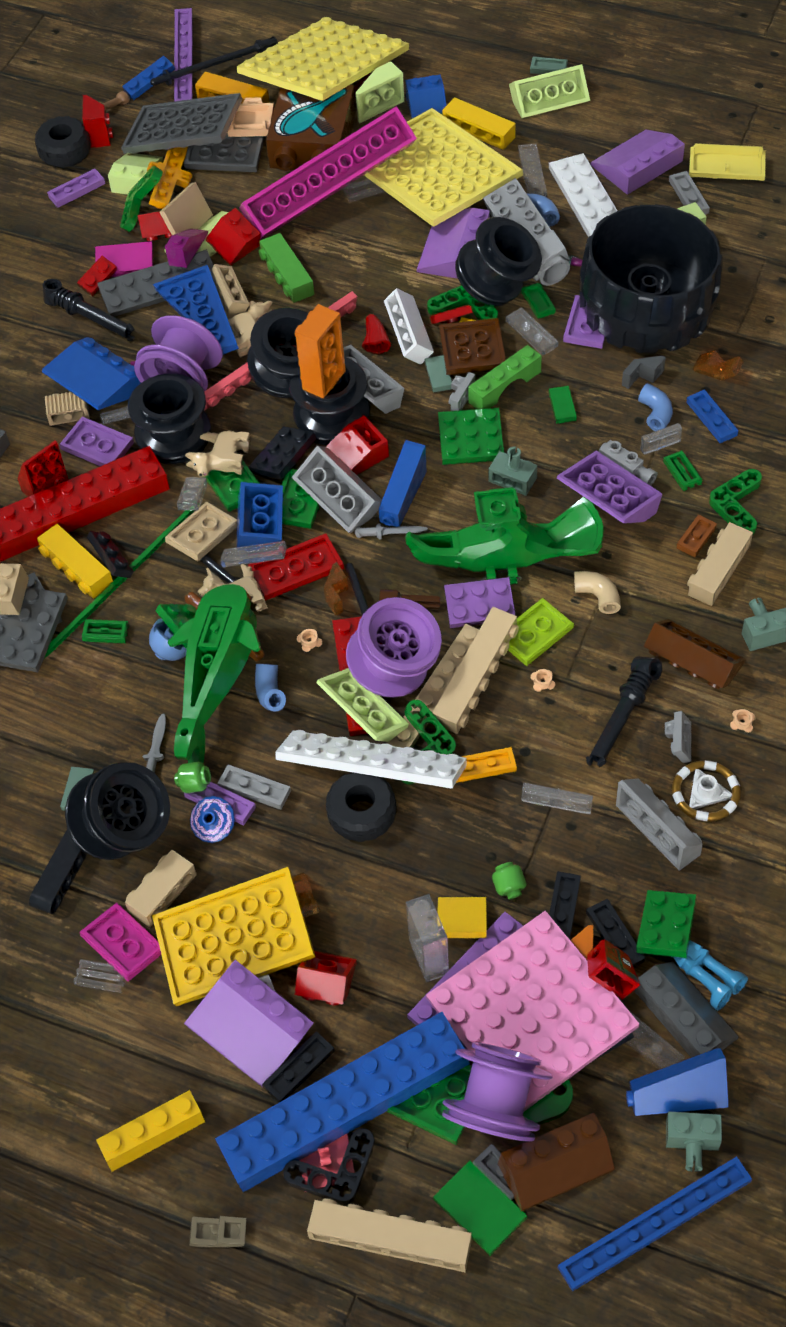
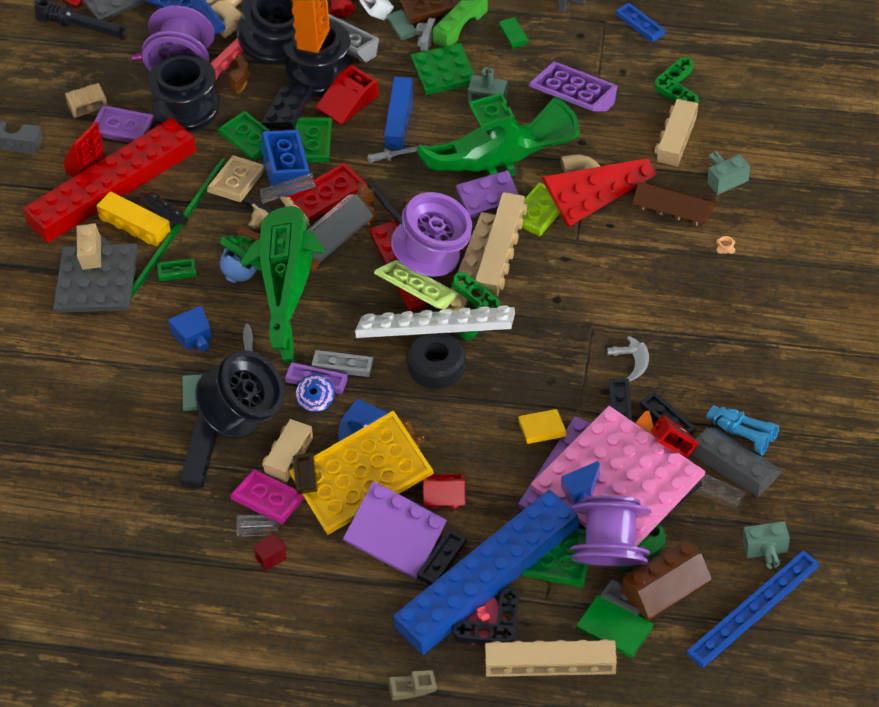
camera: 15 degrees left, 5 degrees down
blue slope [42,337,141,410] -> none
yellow brick [96,1090,205,1172] -> none
clear tile [100,406,130,425] -> none
bright green head [174,761,211,793] -> none
clear plate [177,477,207,510] -> none
tan animal [185,430,250,477] -> none
medium blue cylinder [255,664,286,712] -> none
light grey slope [292,446,382,533] -> none
light nougat plate [297,629,322,652] -> none
clear piece [406,894,449,982] -> none
light orange plate [456,747,517,783] -> none
bright green head [492,862,527,900] -> none
clear tile [522,783,593,814] -> none
light nougat plate [531,669,555,692] -> none
black piece [586,656,663,767] -> none
light grey brick [599,440,658,486] -> none
light grey slope [616,779,703,871] -> none
slope [626,1048,729,1116] -> none
green plate [636,890,697,958] -> none
medium blue cylinder [638,383,673,432] -> none
clear tile [640,423,682,455] -> none
green tile [663,450,702,491] -> none
light grey hinge [665,711,691,763] -> none
white piece [672,760,741,822] -> none
dark orange plate [676,514,717,557] -> none
none -> blue torso [168,306,212,352]
none -> clear orange slope [229,54,250,96]
none -> dark red brick [253,534,287,571]
none -> dark brown tile [293,452,318,495]
none -> dark grey slope [308,193,374,263]
none -> blue shield [338,399,388,441]
none -> red wing [541,158,656,227]
none -> blue slope [561,461,600,506]
none -> light grey piece [607,336,649,382]

